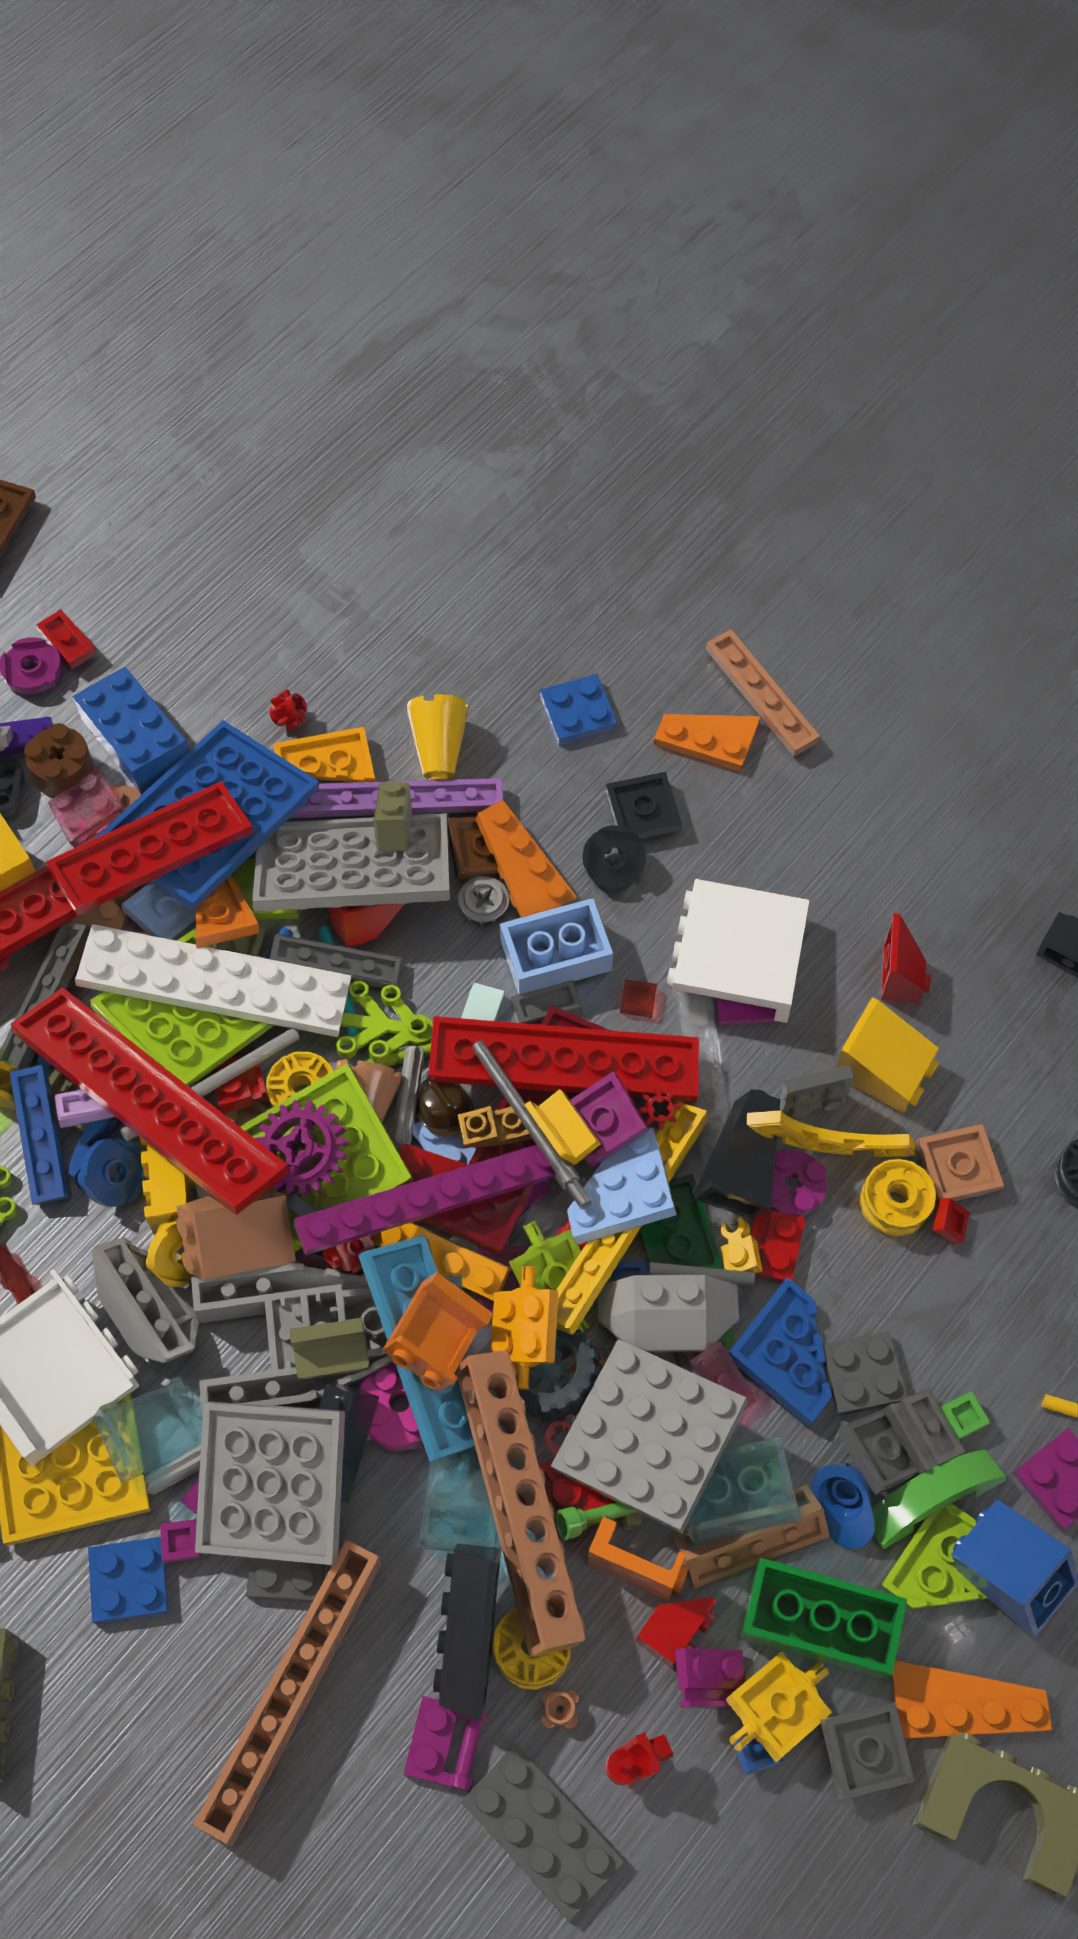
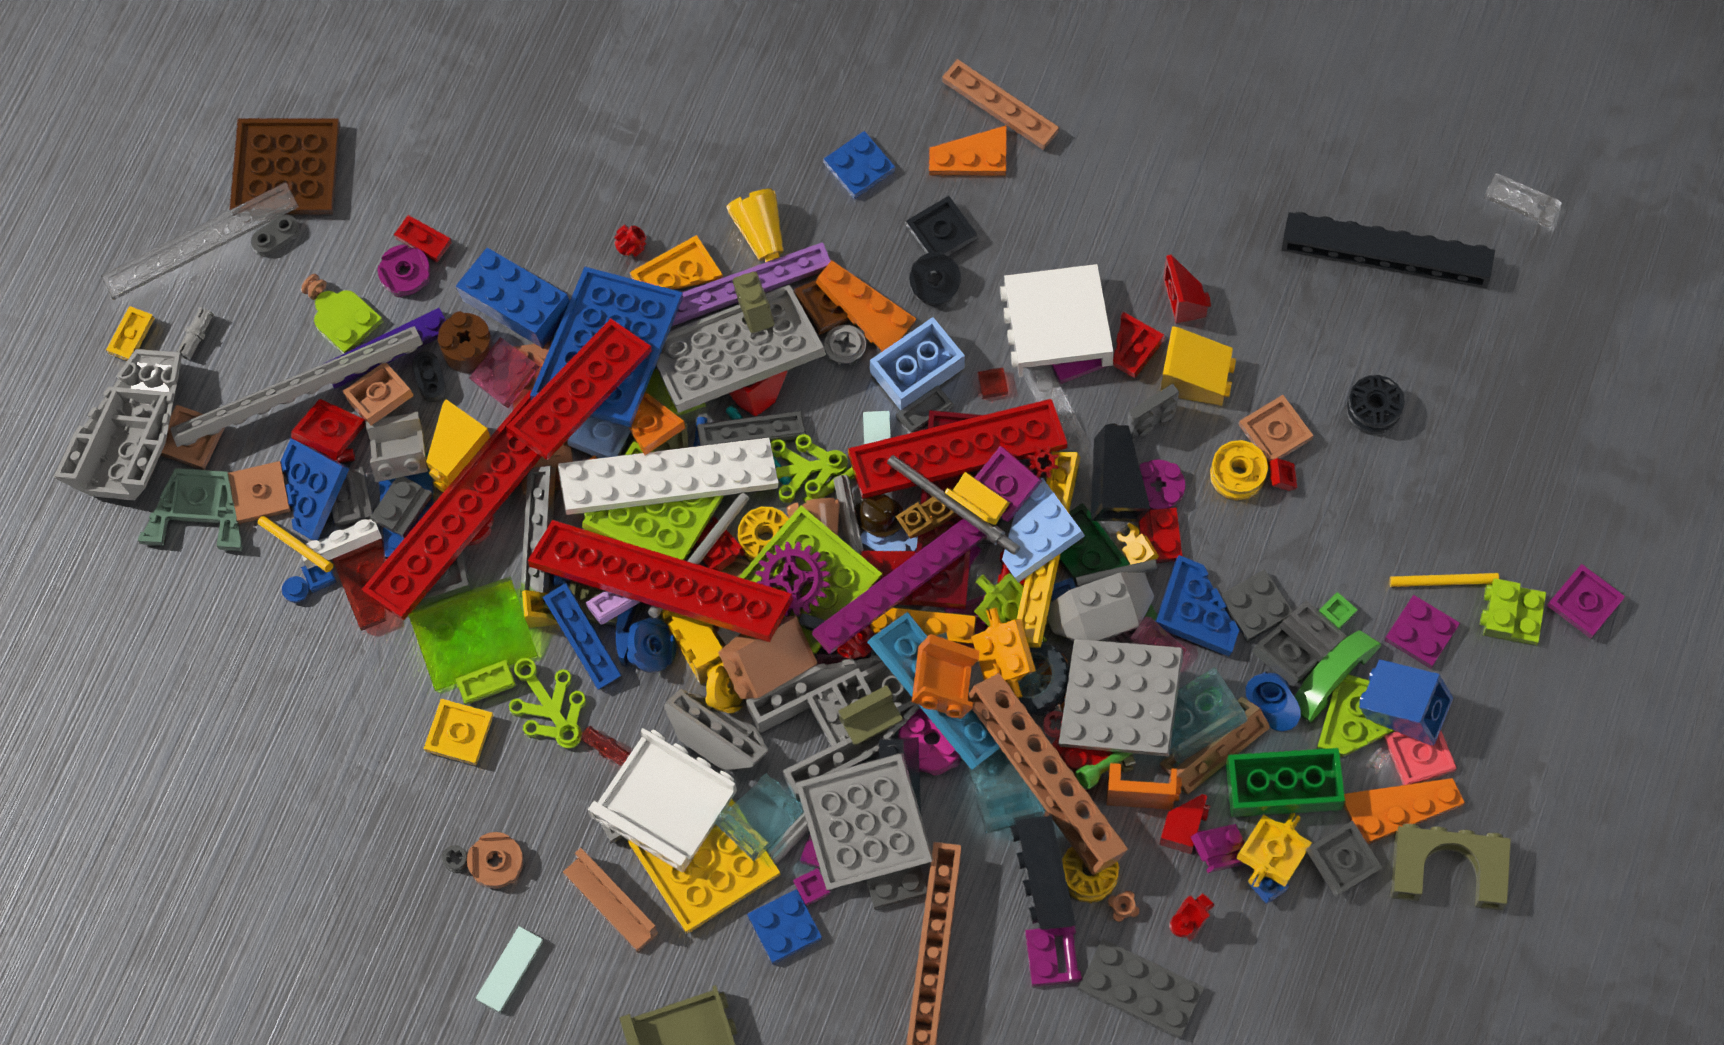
camera: 15 degrees left, 5 degrees up
yellow tile [747,1111,917,1157] -> none
none -> red wing [1113,312,1165,378]
none -> coral tile [1384,730,1457,785]

